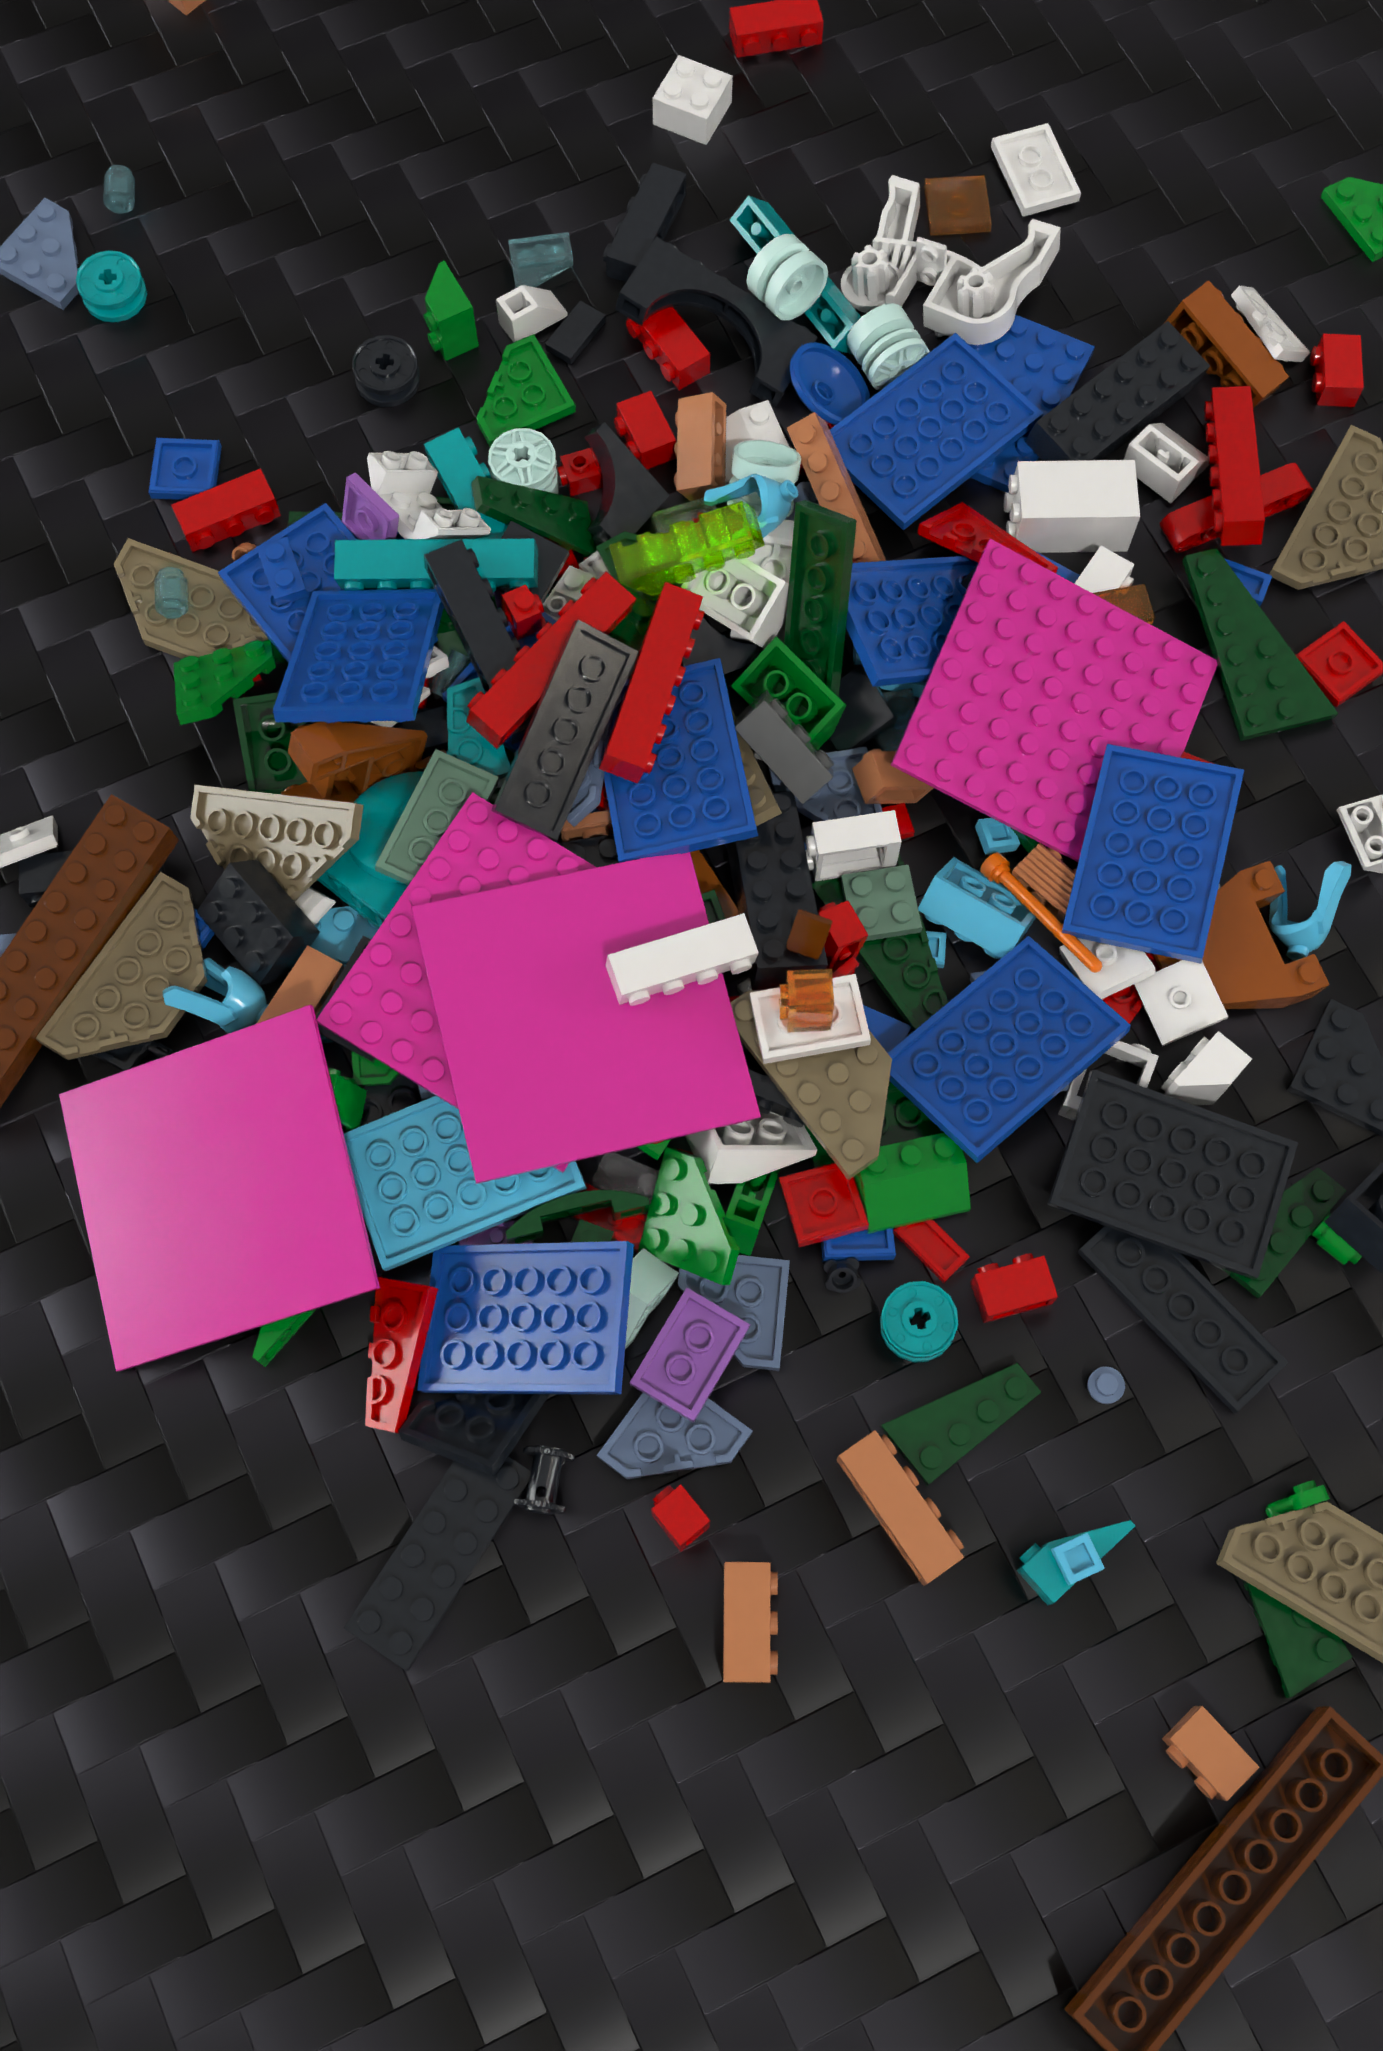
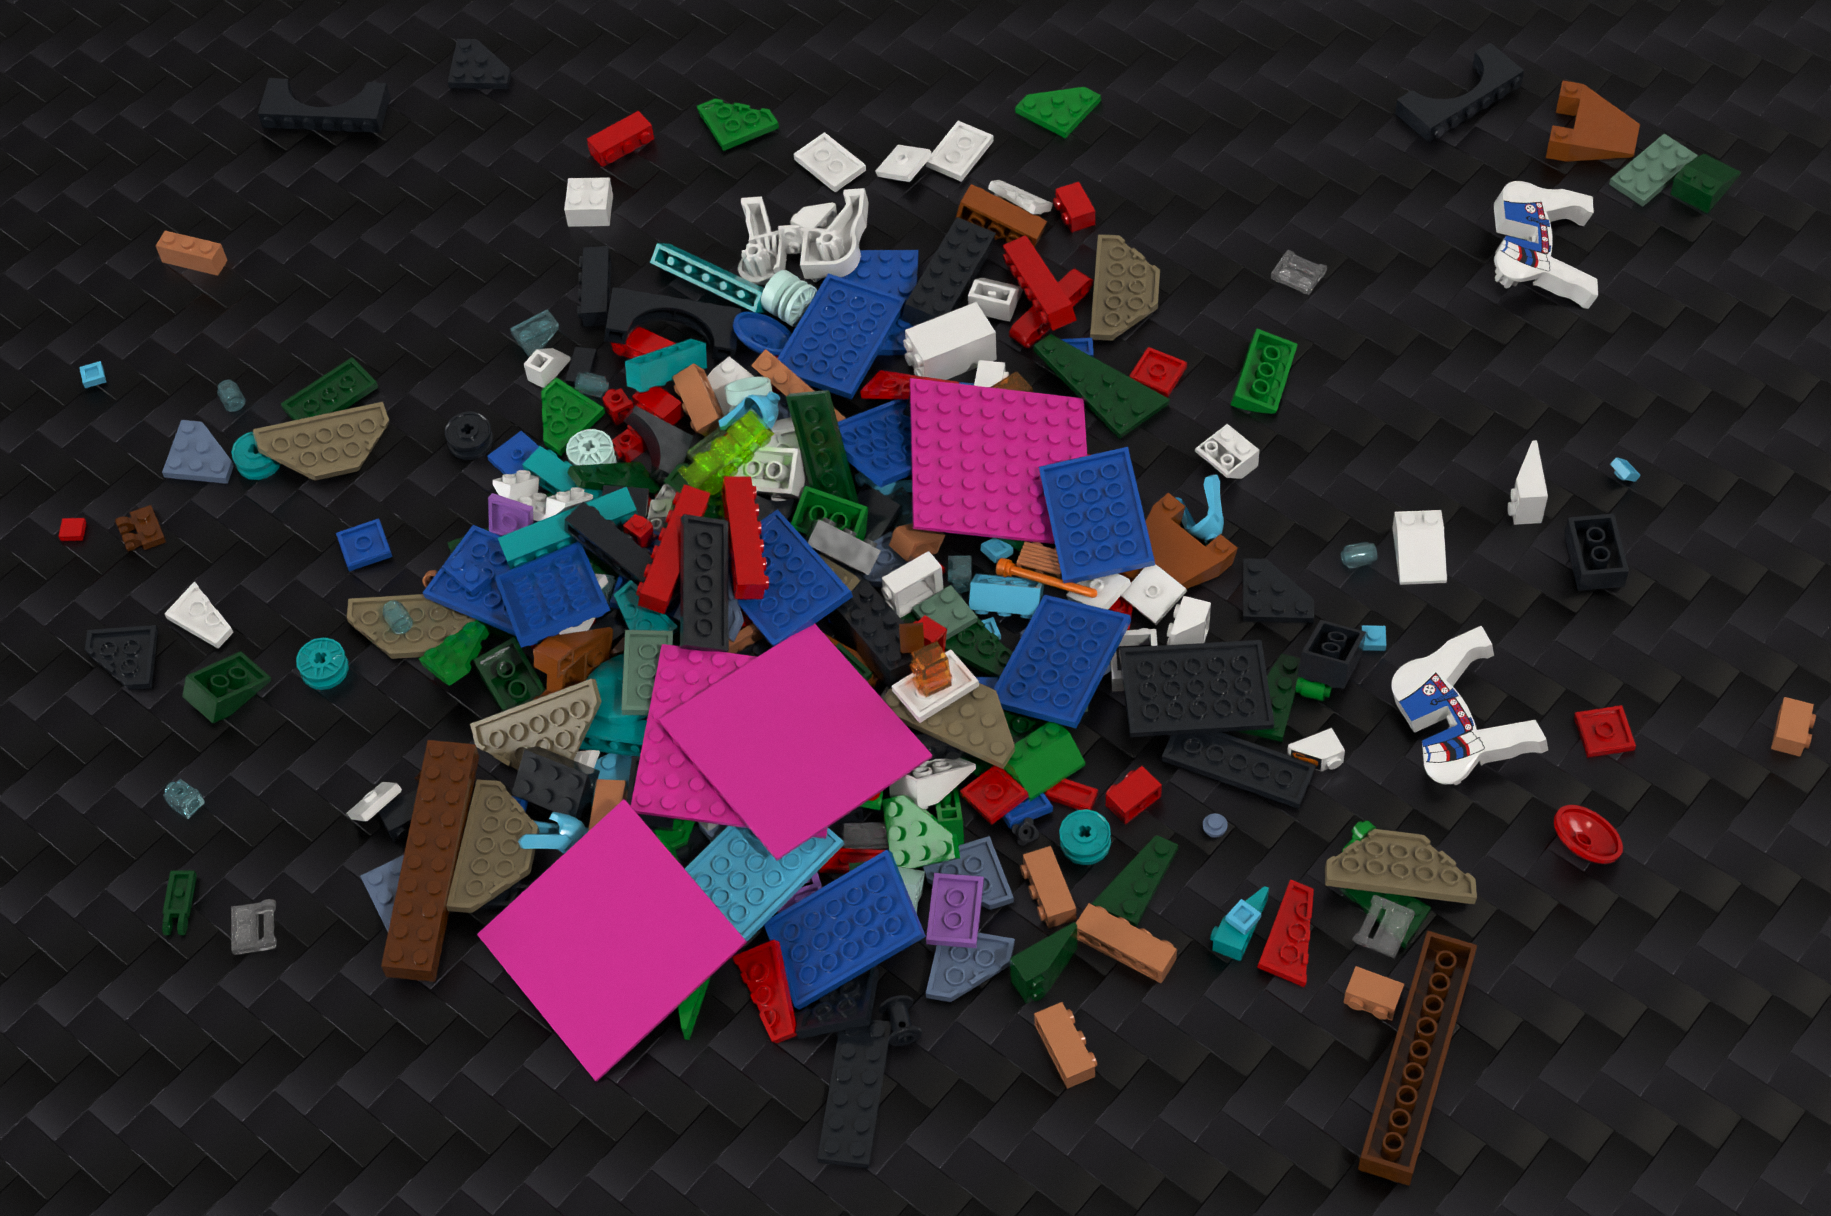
camera: 20 degrees left, 15 degrees down
red brick [171,468,281,552] -> none
green slope [423,261,479,361] -> none
dark green slope [506,1190,650,1244] -> none
white brick [605,913,759,1006] -> none
red brick [651,1484,710,1552] -> none
light aqua wheel [746,234,828,320] -> none
clear orange tile [924,175,992,235] -> none
none -> dark tan plate [253,402,389,481]
none -> dark green plate [281,357,378,421]
none -> teal wheel [296,638,349,690]
none -> blue plate [487,431,539,474]
none -> clear light blue brick [575,372,609,398]
none -> red brick [602,388,634,426]
none -> teal brick [625,339,707,392]
none -> green plate [697,98,779,151]
none -> white slope [791,202,837,229]
none -> white plate [875,145,932,182]
none -> white plate [926,121,994,182]
none -> clear light blue brick [948,556,972,593]
none -> dark green slope [1010,922,1077,1004]
none -> nougat brick [1020,846,1076,928]
none -> red wing [1257,879,1314,987]
none -> white slope [1287,728,1345,771]
none -> clear plate [1353,895,1415,958]

